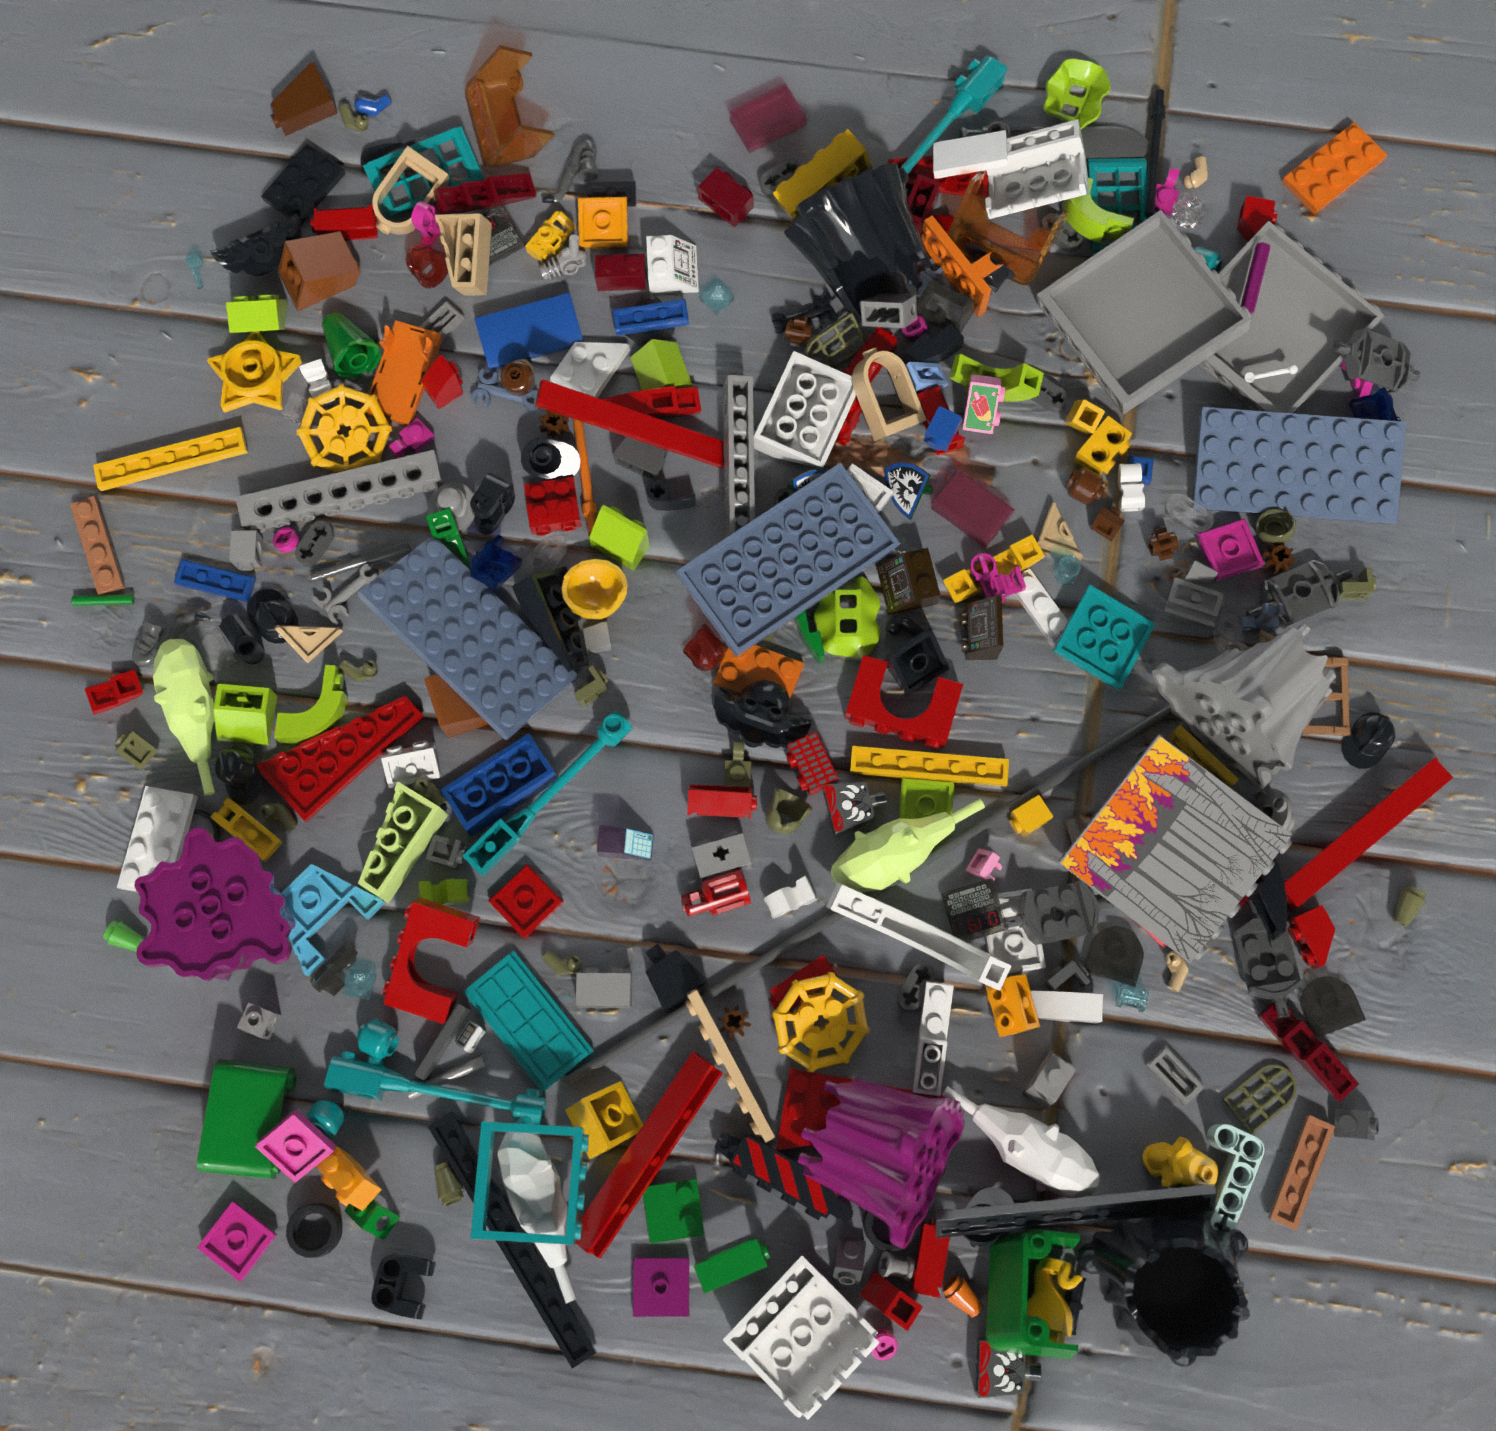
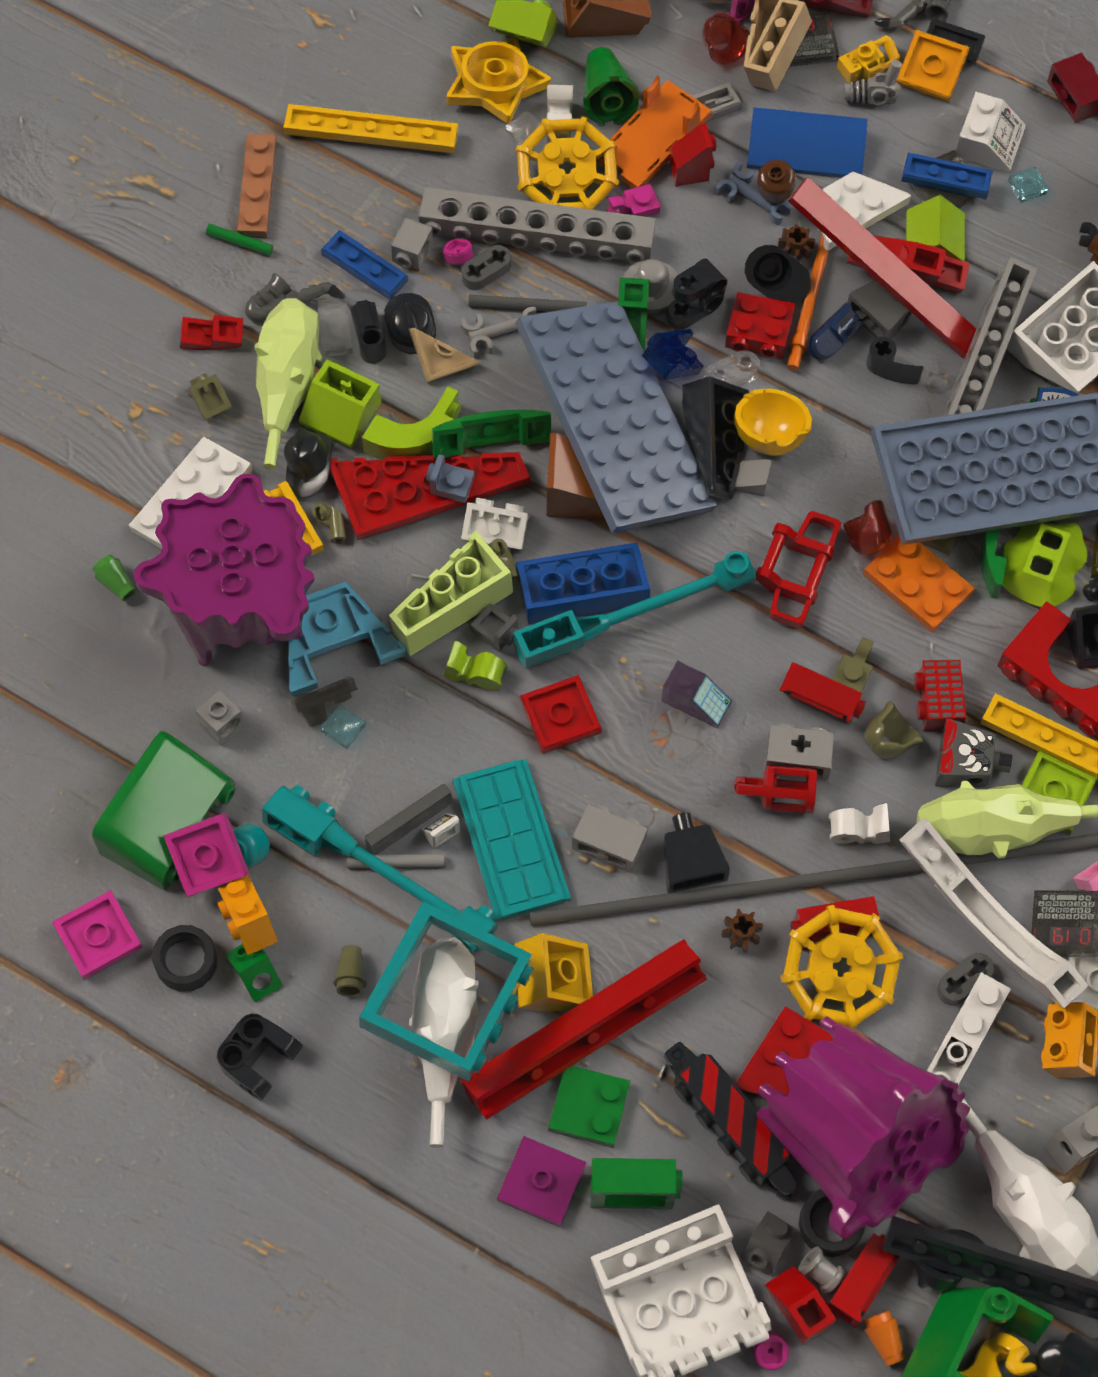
camera: 20 degrees right, 10 degrees down
olive arm [339,659,378,682] -> none
teal head [357,1019,399,1059] -> none
red arch [383,898,481,1024] -> none
black plate [428,1111,597,1369] -> none
olive arm [542,950,582,975] -> none
olive bracket [574,665,608,708] -> none
lime slope [589,505,650,571] -> none
dark red brick [595,254,646,291] -> none
tan plate [685,989,775,1143] -> none
black piece [714,680,811,748] -> none
none -> sand blue bracket [426,454,475,503]
none -> green slope [432,410,551,459]
none -> red bar [755,511,841,629]
none -> dark blue arm [808,302,865,360]

